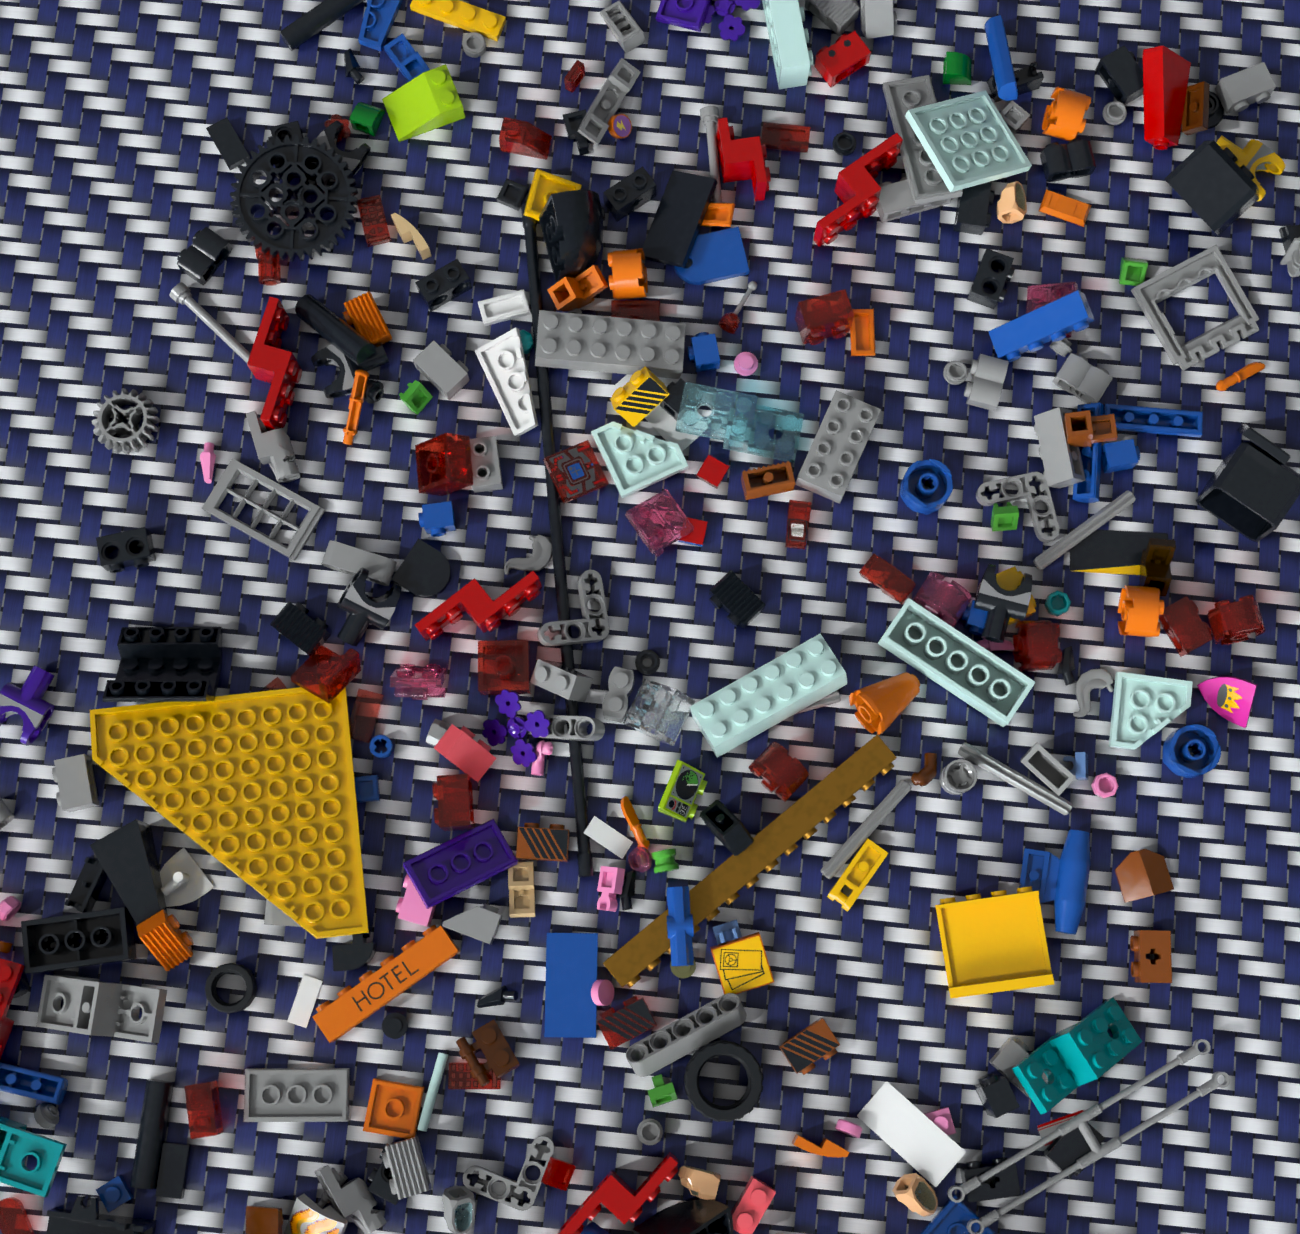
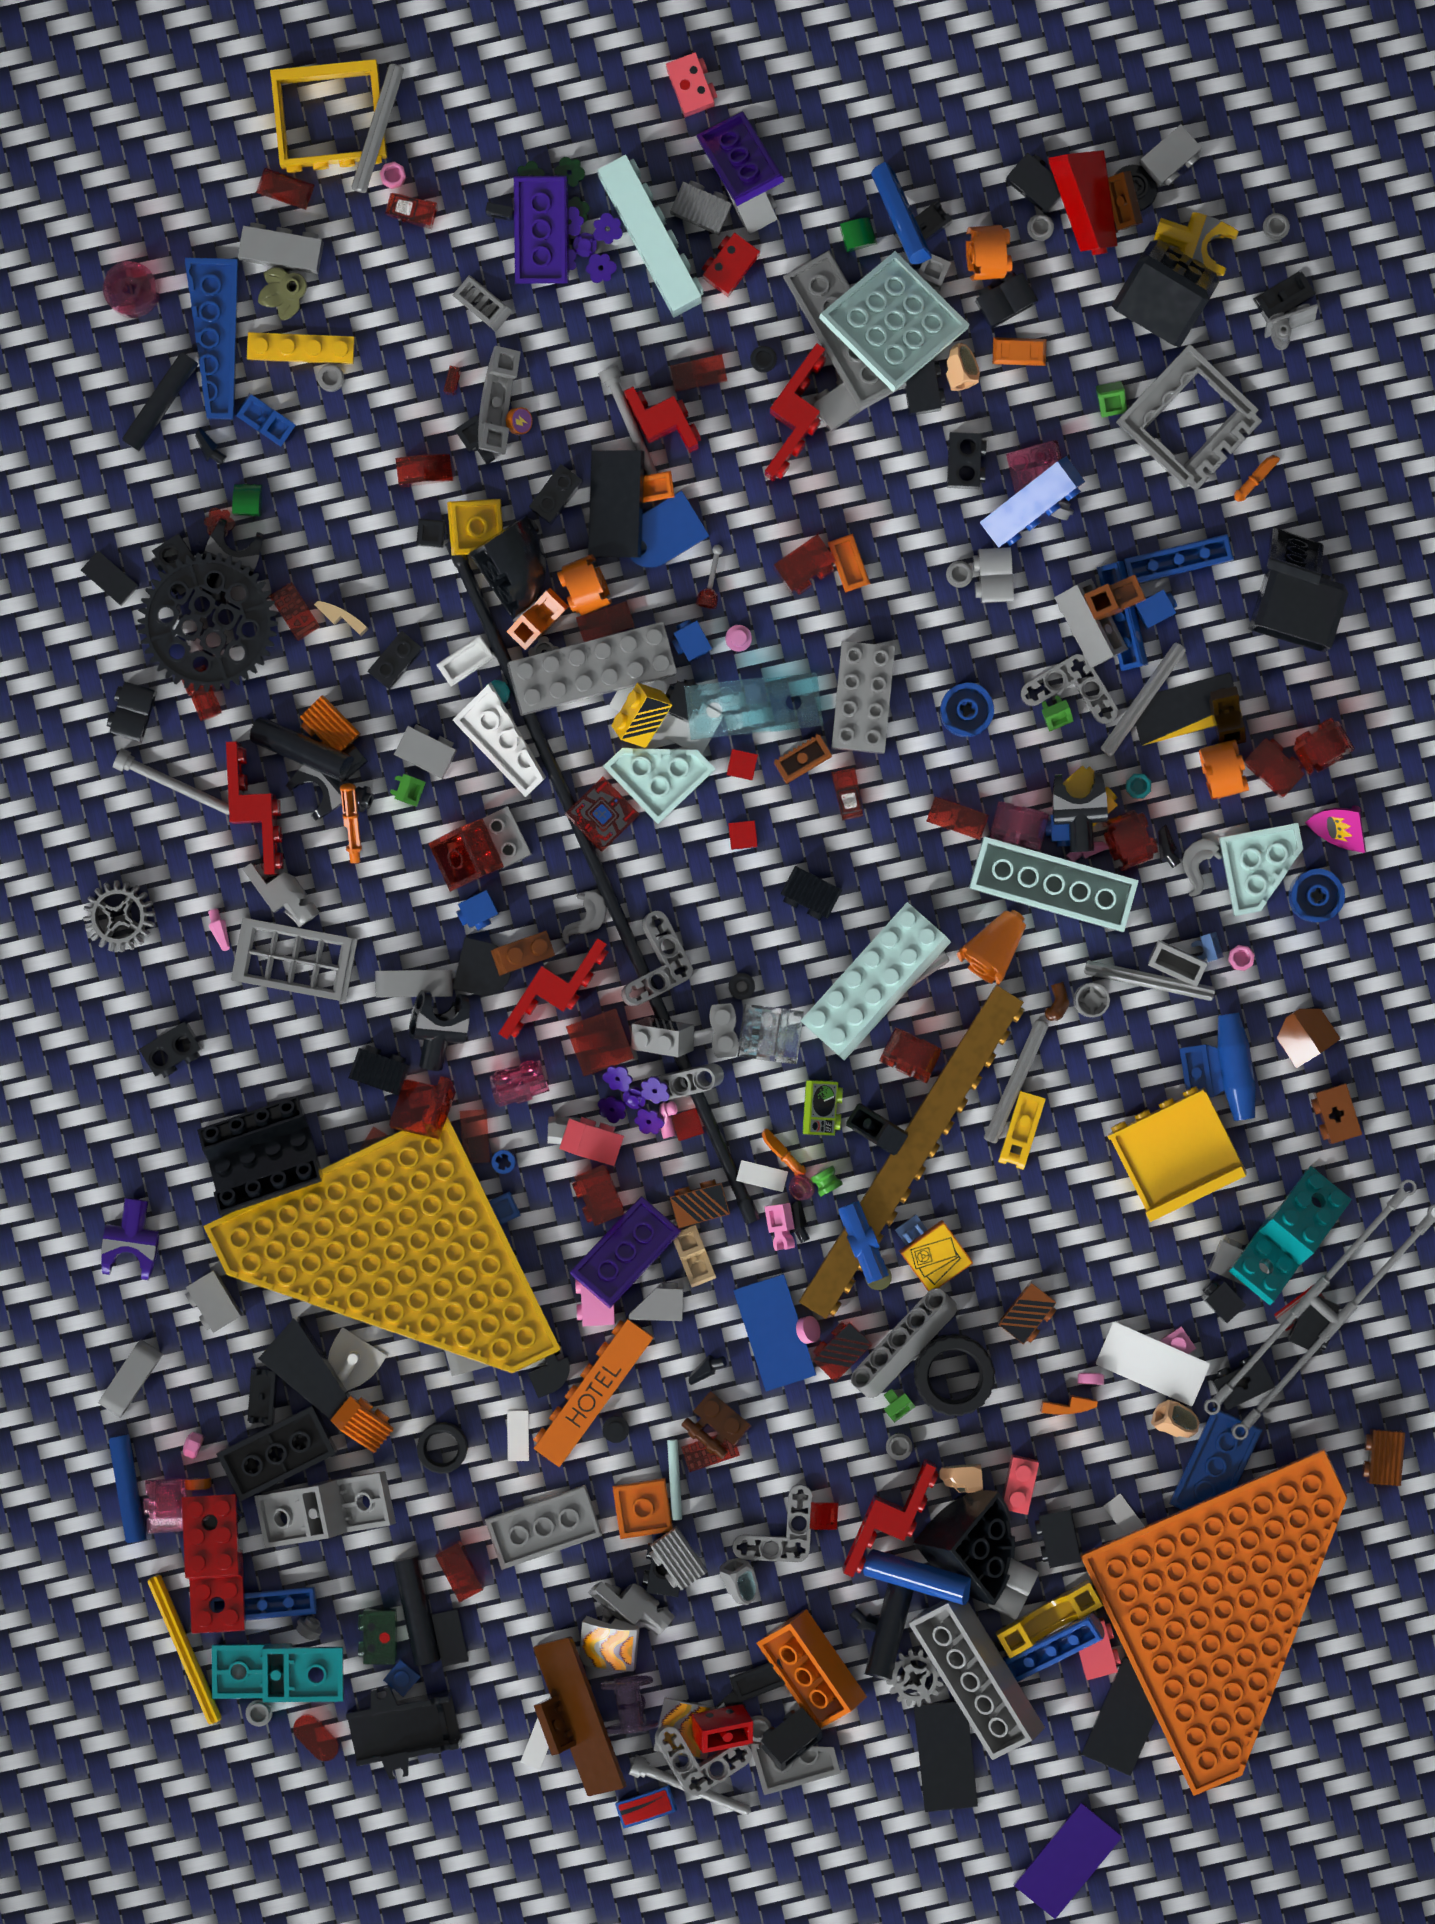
camera: 15 degrees left, 10 degrees up
lime slope [382,64,465,142] -> none
clear pink plate [625,489,694,557] -> none
light grey brick [1052,353,1113,404] -> none
none -> clear green brick [358,1608,397,1665]
none -> dark orange brick [491,930,555,976]
none -> clear red tile [671,1108,704,1141]

